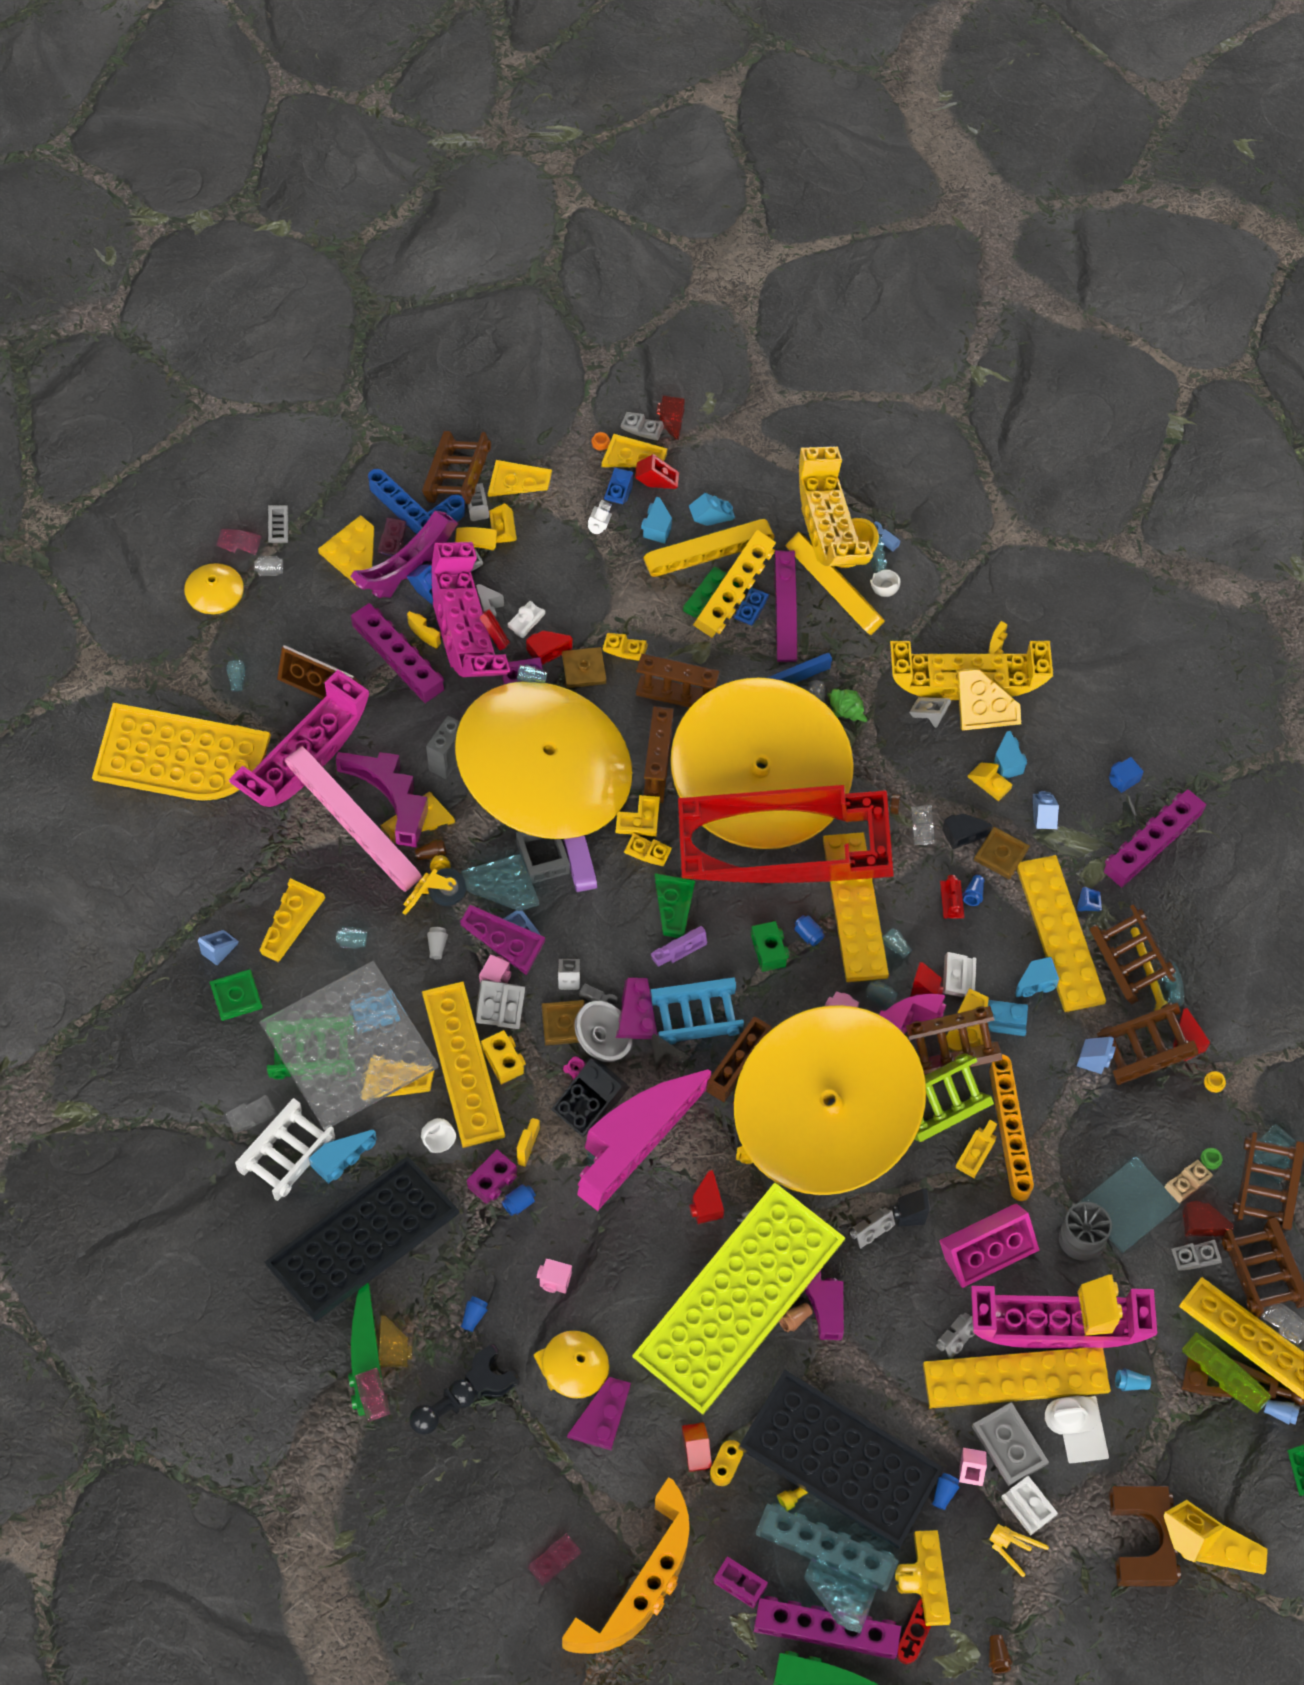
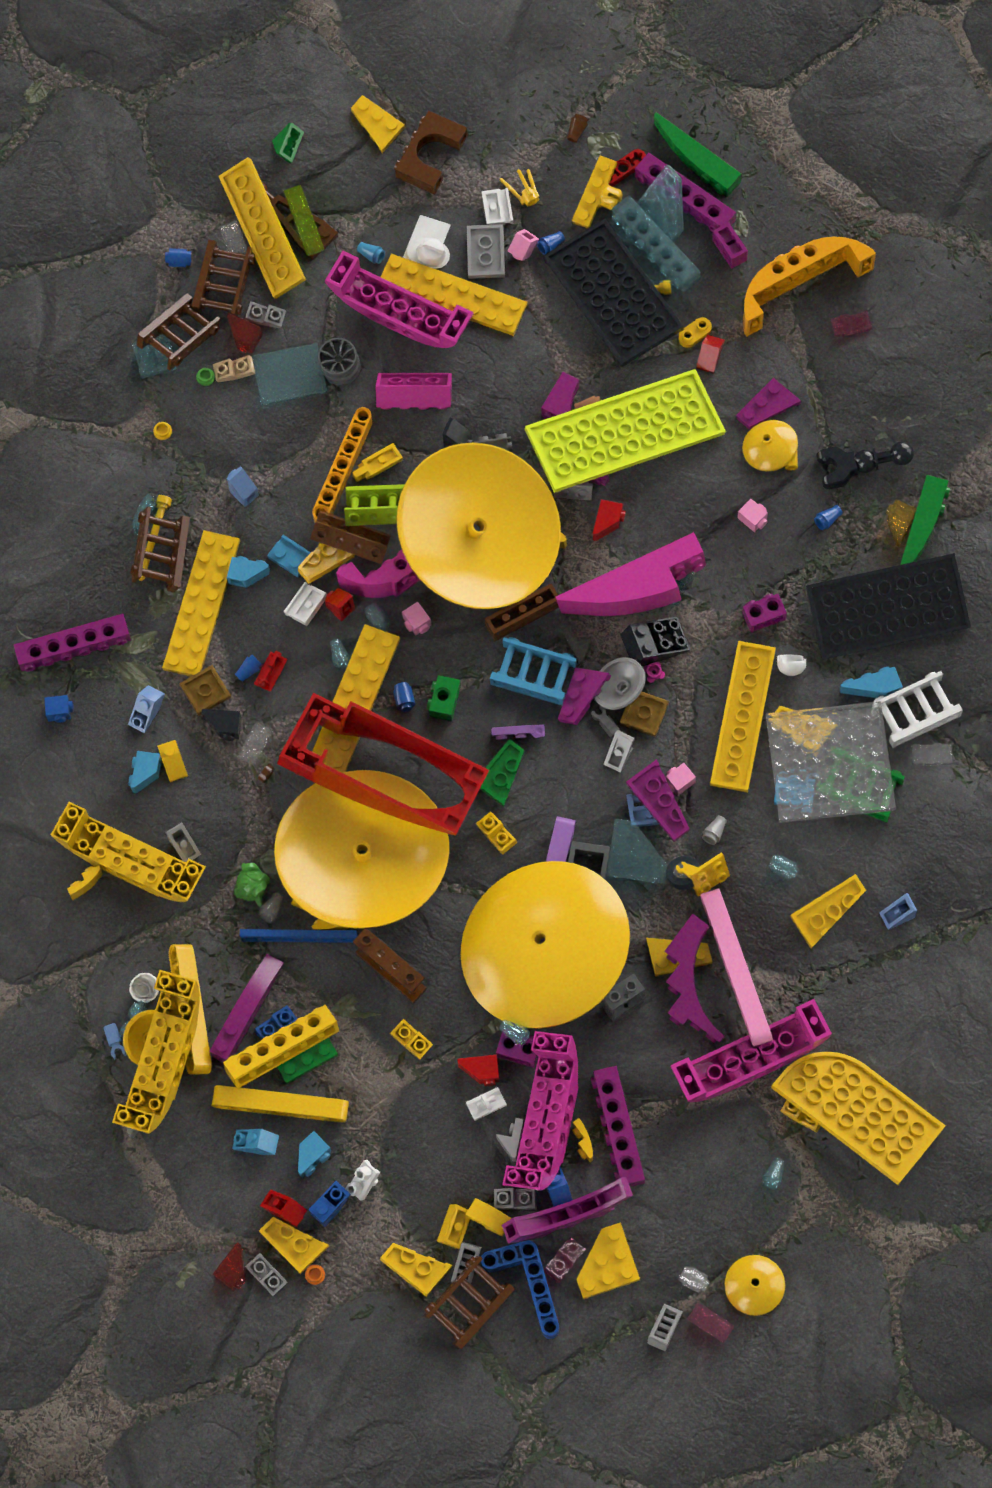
camera: 145 degrees left, 10 degrees up
green plate [210,969,263,1021] -> none
reddish brown slope [277,645,361,700] -> none
clear pink slope [355,1368,390,1422] -> none
reddish brown cone [415,839,447,860] -> none
yellow plate [430,855,451,871] -> none
light grey slope [475,980,525,1029] -> none
red tile [480,609,510,651] -> none
yellow brick [481,1030,526,1084] -> none
blue brick [502,1184,536,1216] -> none
yellow tile [517,1118,540,1167] -> none
pearl gold plate [562,647,606,688] -> none
yellow plate [616,795,660,836] -> none
reddish brown fence [643,707,674,803] -> none
light grey hinge [936,1313,975,1359] -> none
yellow plate [957,668,1021,731] -> none
blue slope [1077,887,1102,911] -> none
yellow slope [1078,1275,1122,1335] -> none
reddish brown fence [1097,1002,1199,1085] -> none
yellow slope [1164,1500,1226,1562] -> none
red slope [1173,1008,1210,1062] -> none
medium blue cone [1264,1399,1300,1425] -> none

